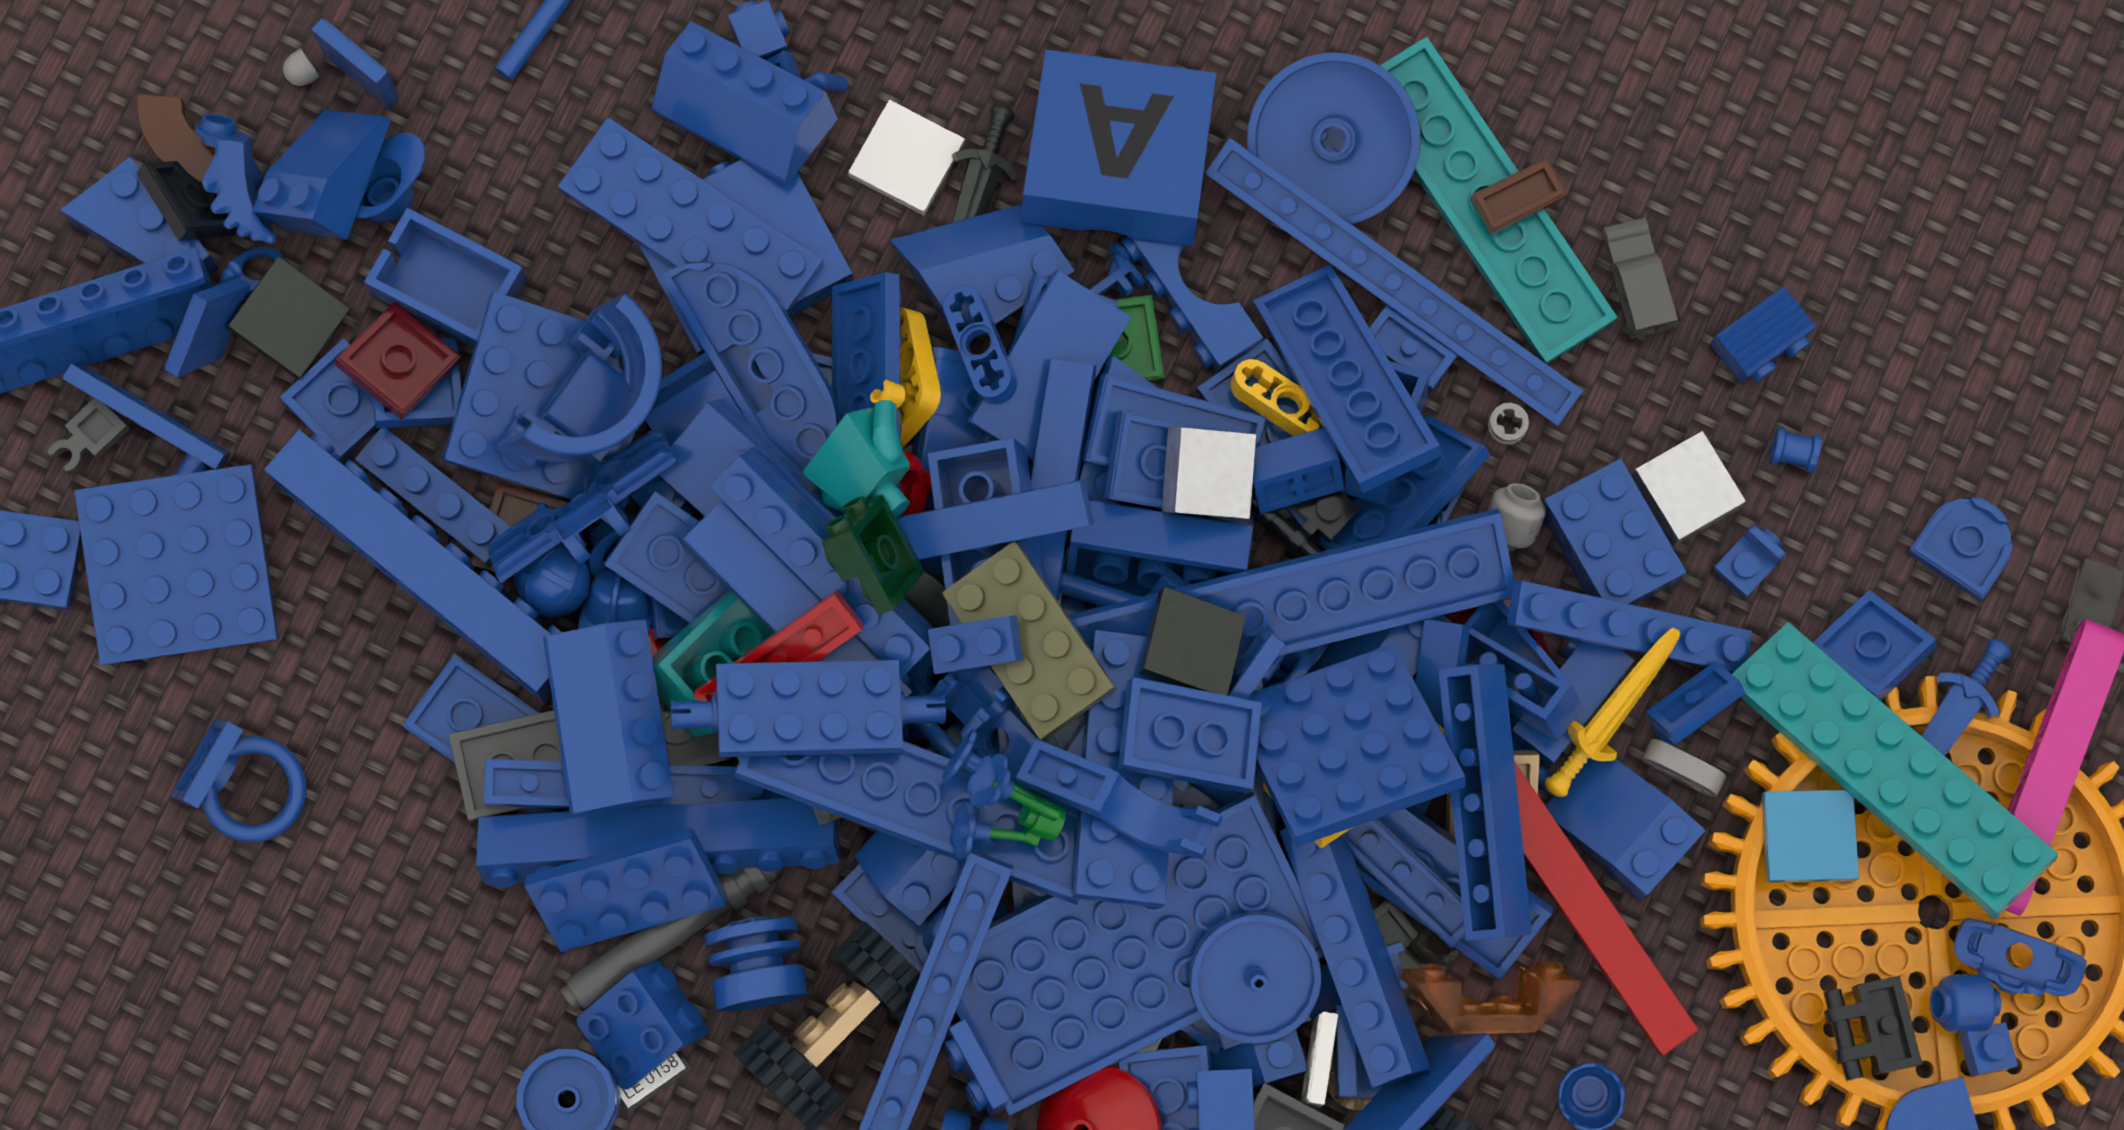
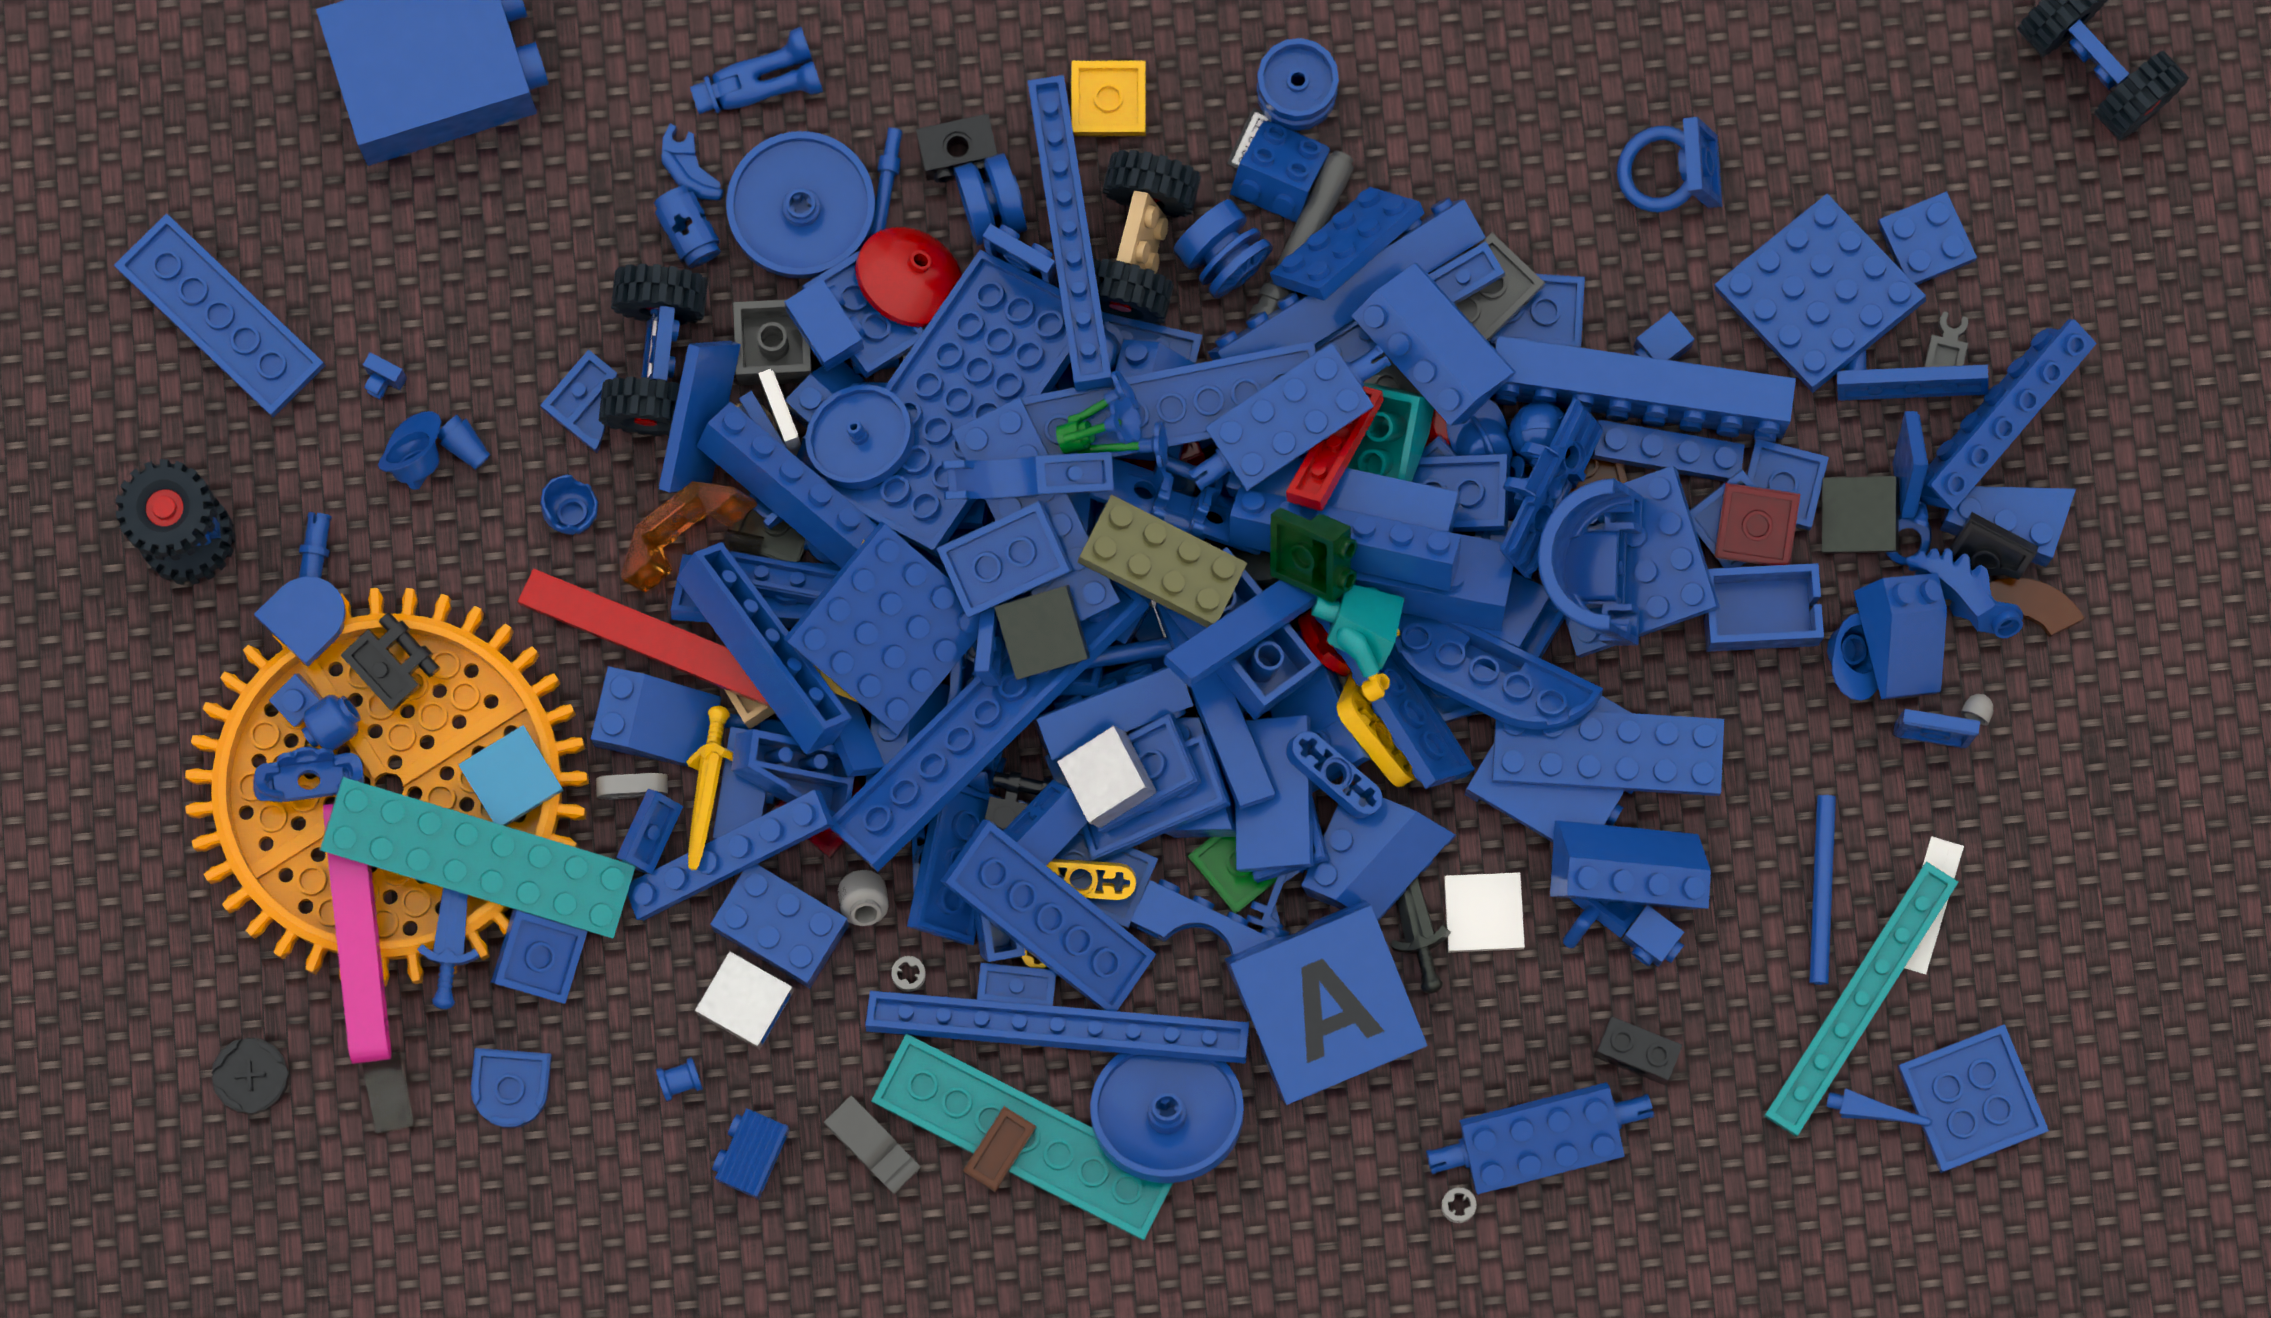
camera: 155 degrees right, 0 degrees up
blue plate [928,615,1023,674] -> none
blue bracket [1712,525,1786,599] -> none
none -> blue brick [1633,311,1695,361]

